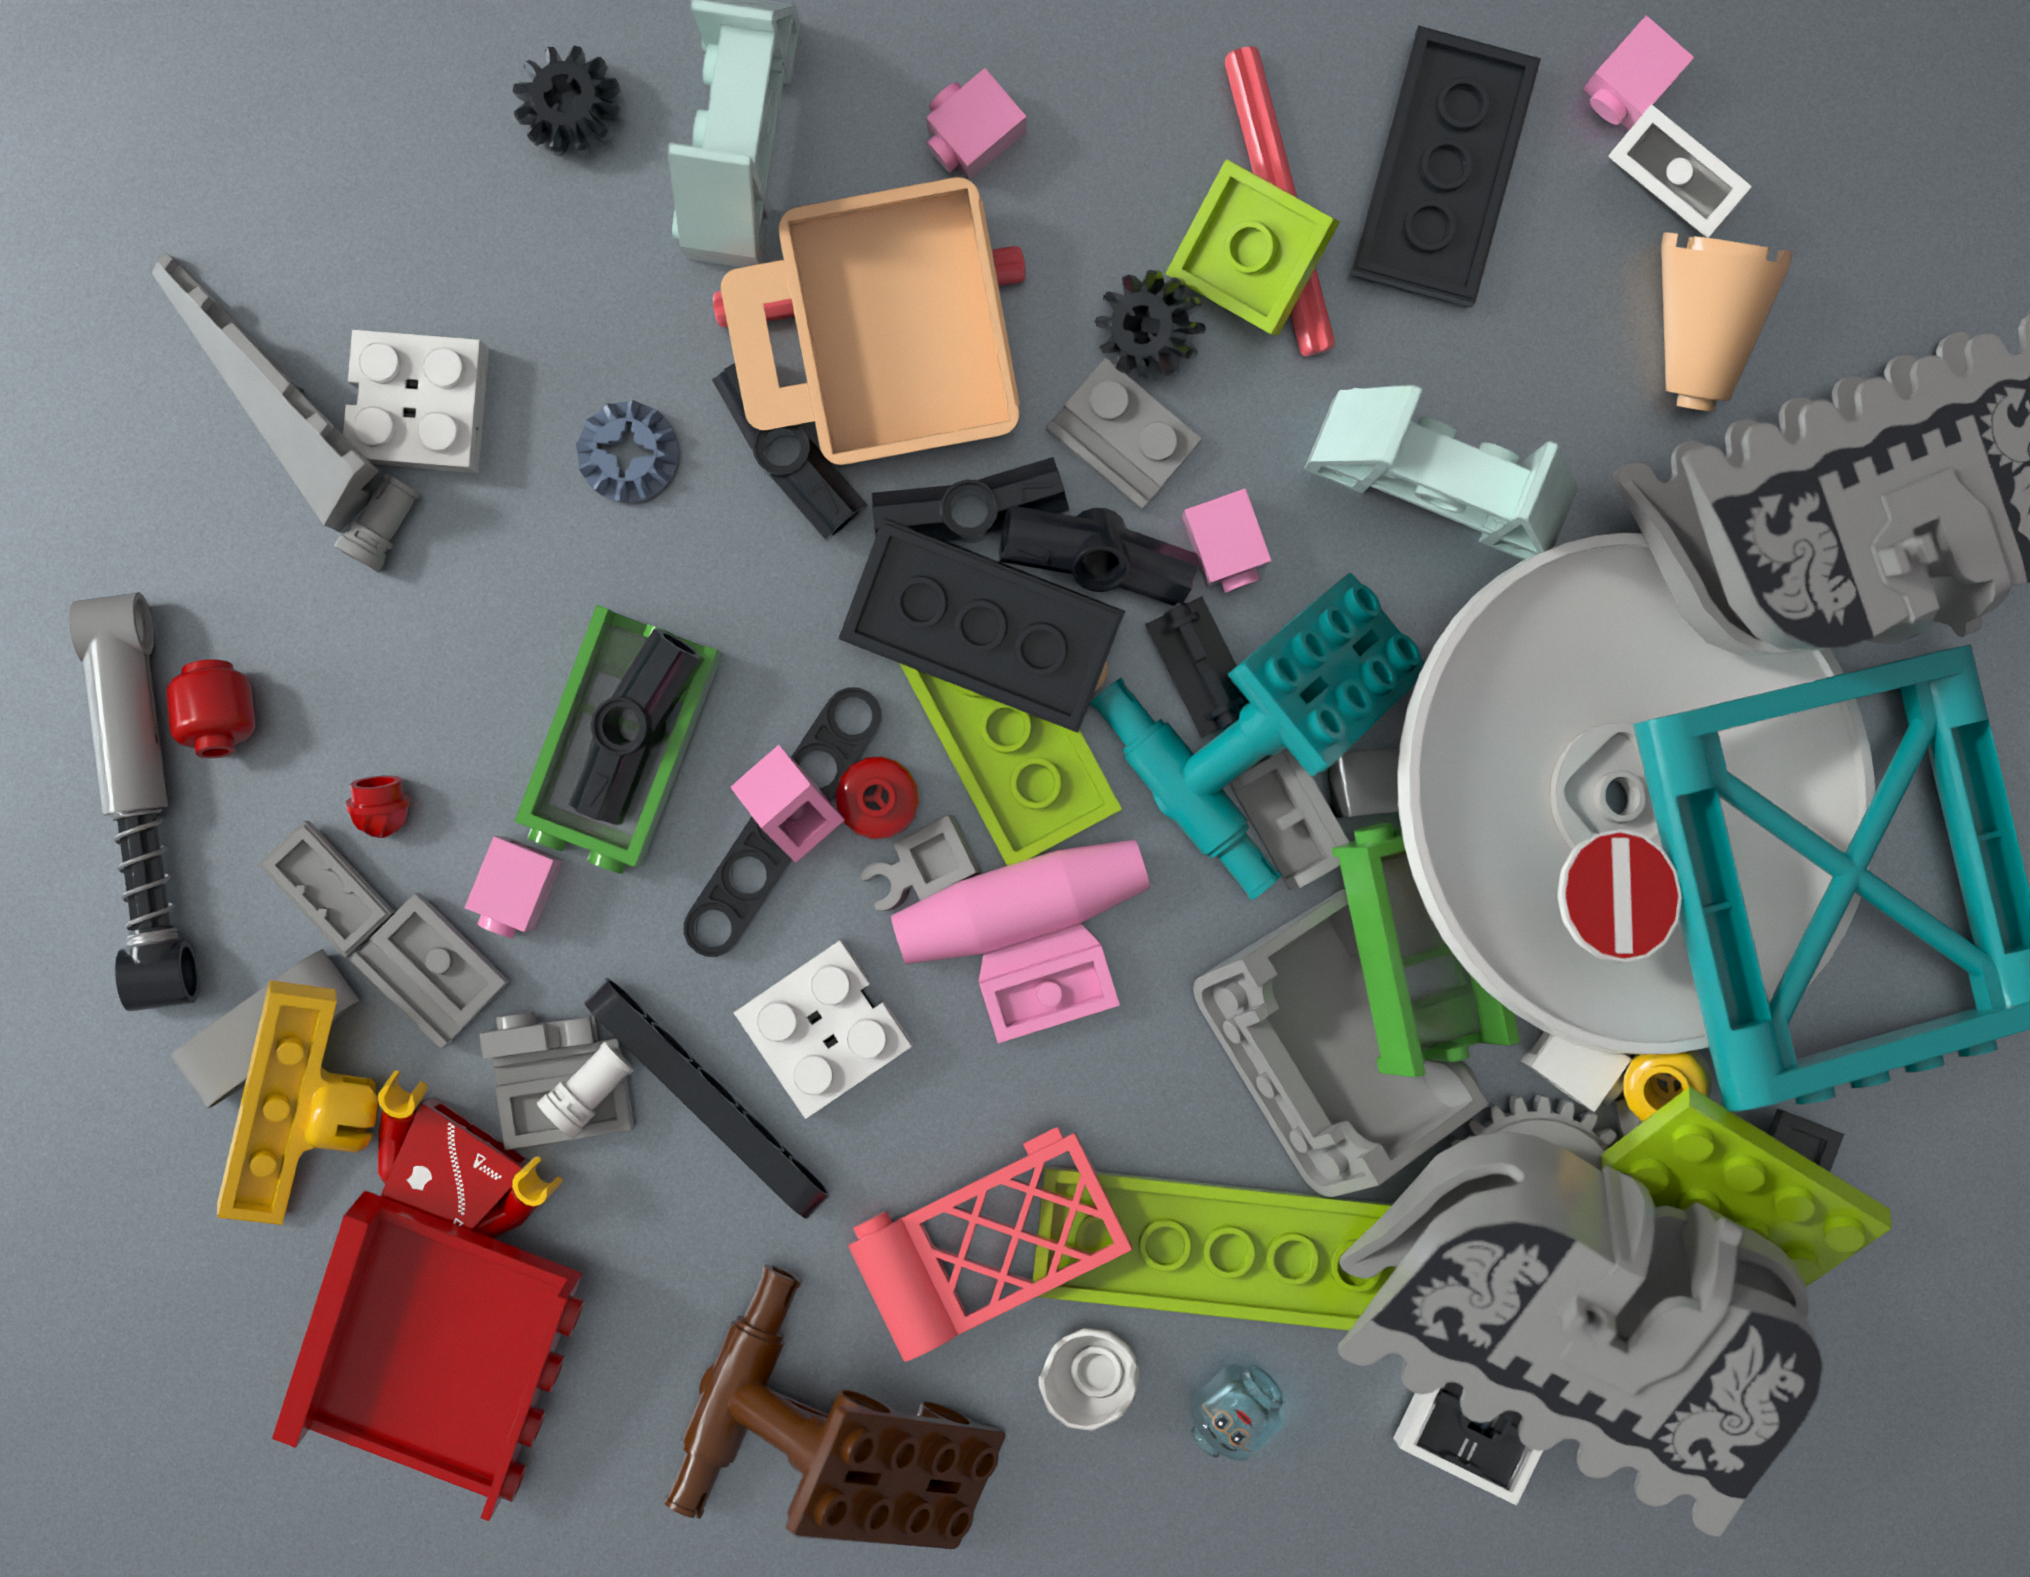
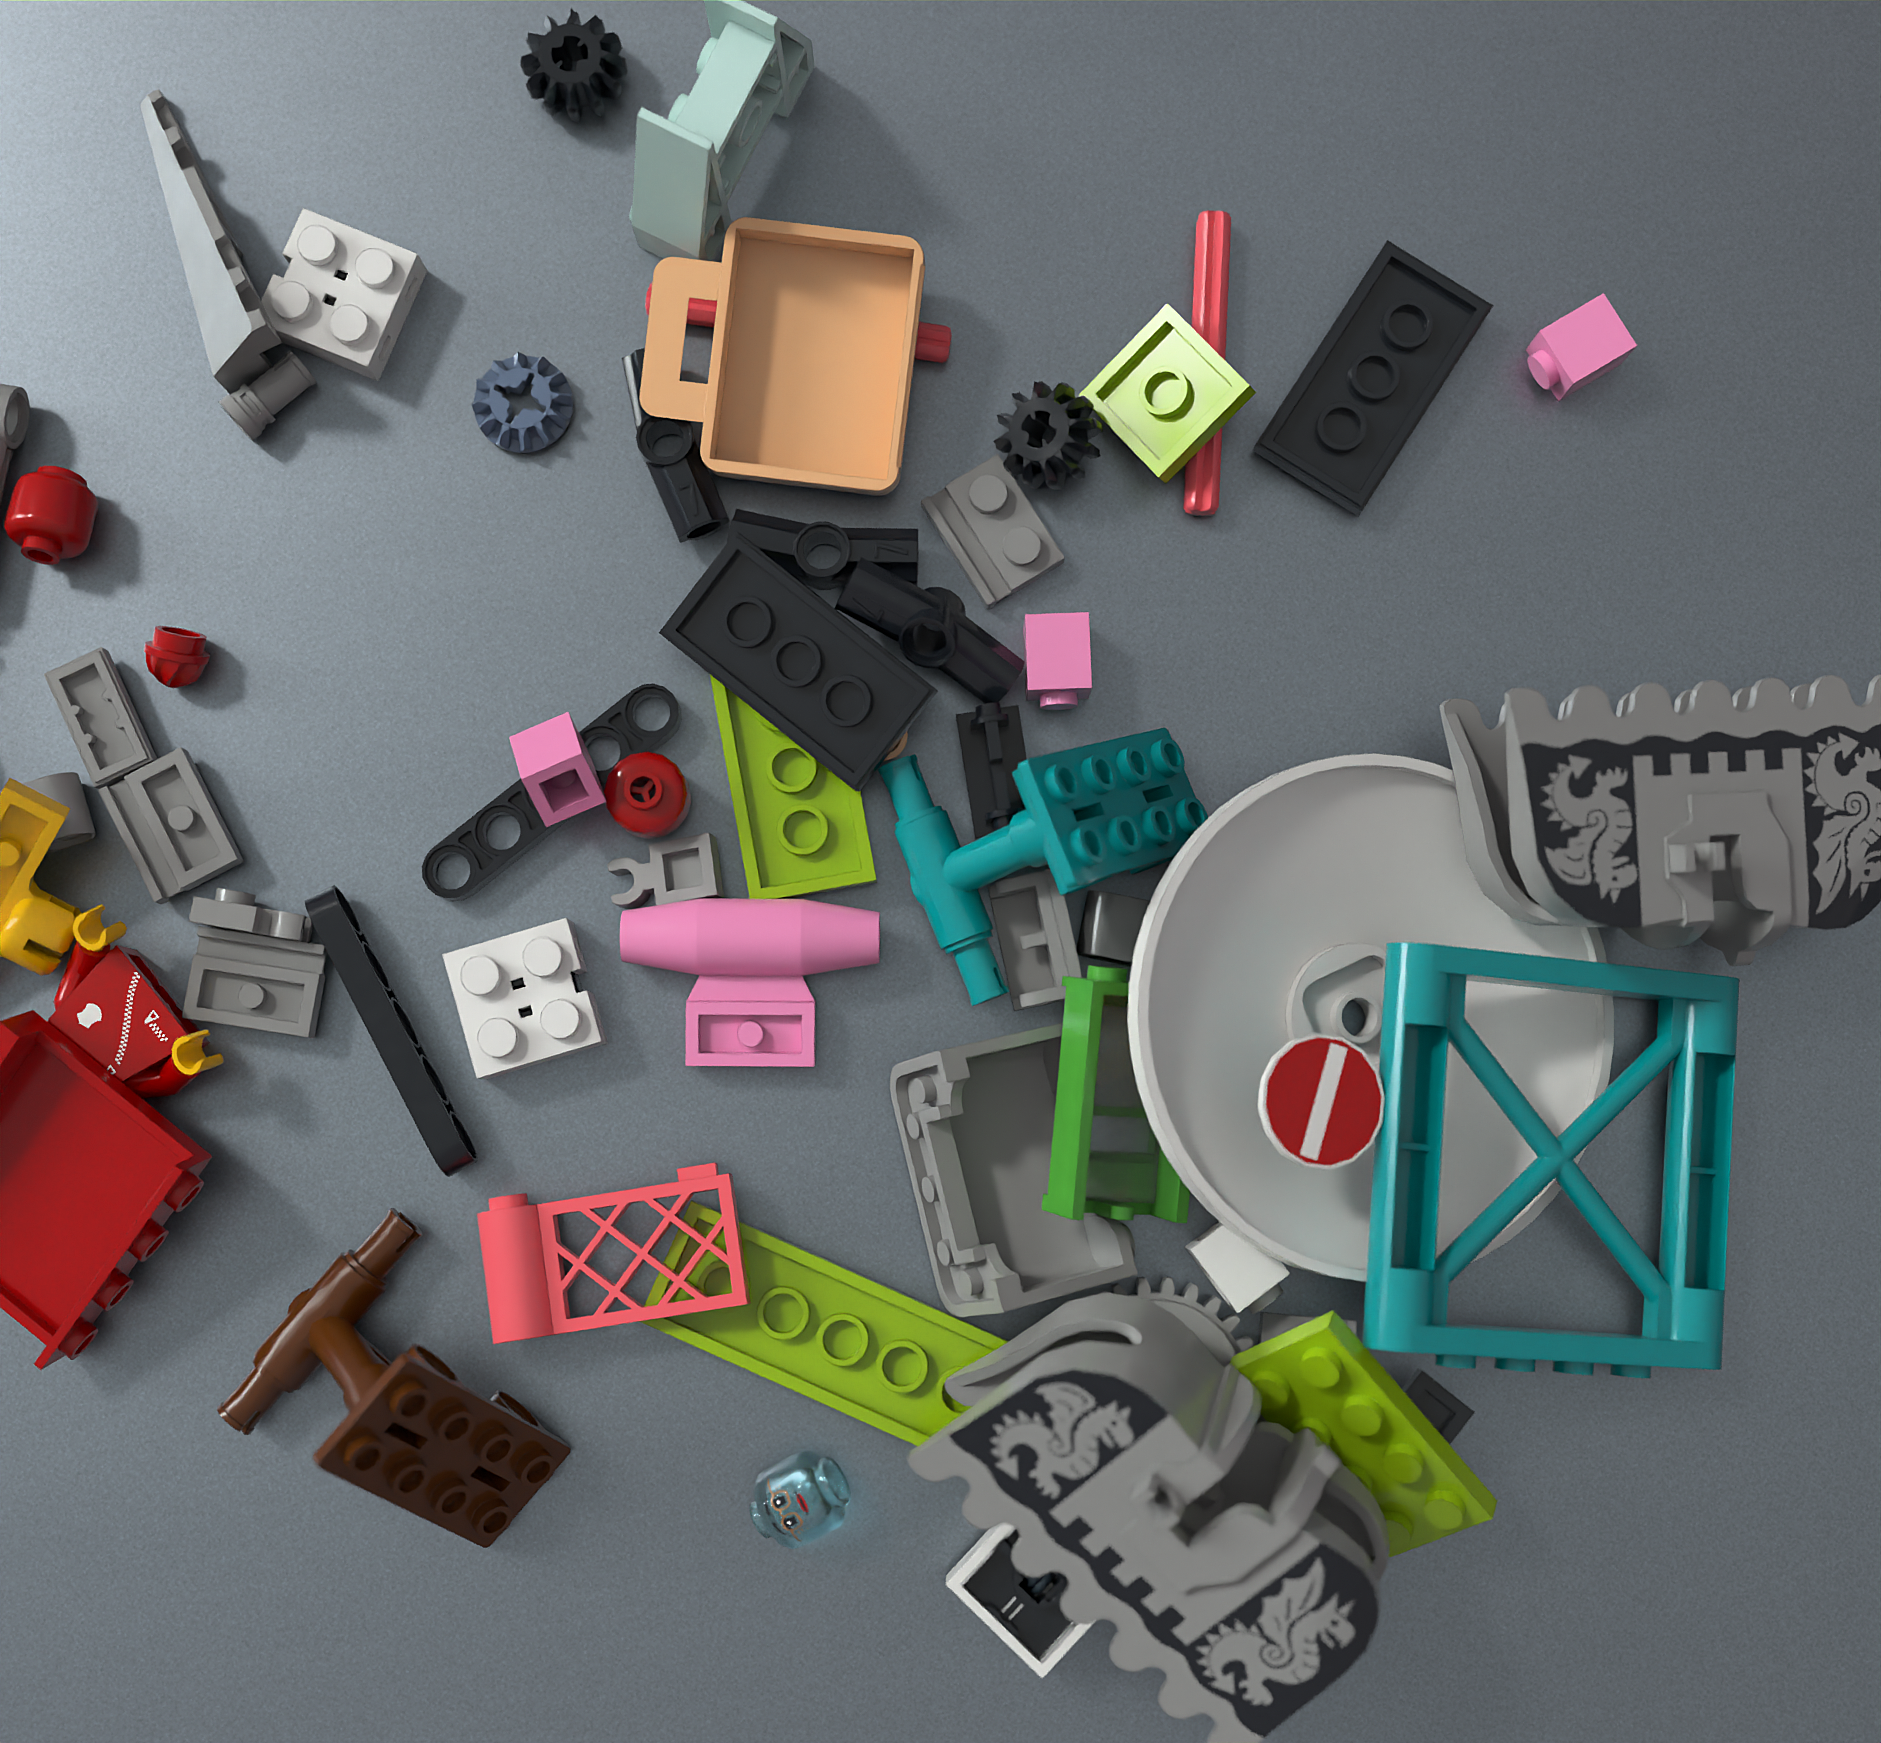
camera: 15 degrees right, 5 degrees down
bright pink brick [465,836,563,938] -> none
door [514,605,724,874] -> none
white pin [537,1041,634,1139] -> none
black piece [567,629,705,825] -> none
bright pink brick [926,68,1027,180] -> none
white hair [1039,1327,1141,1431] -> none
light aqua wedge [1304,385,1578,560] -> none
white brick [1608,104,1752,238] -> none
yellow head [1623,1050,1712,1122] -> none
light nougat cone [1661,232,1793,412] -> none

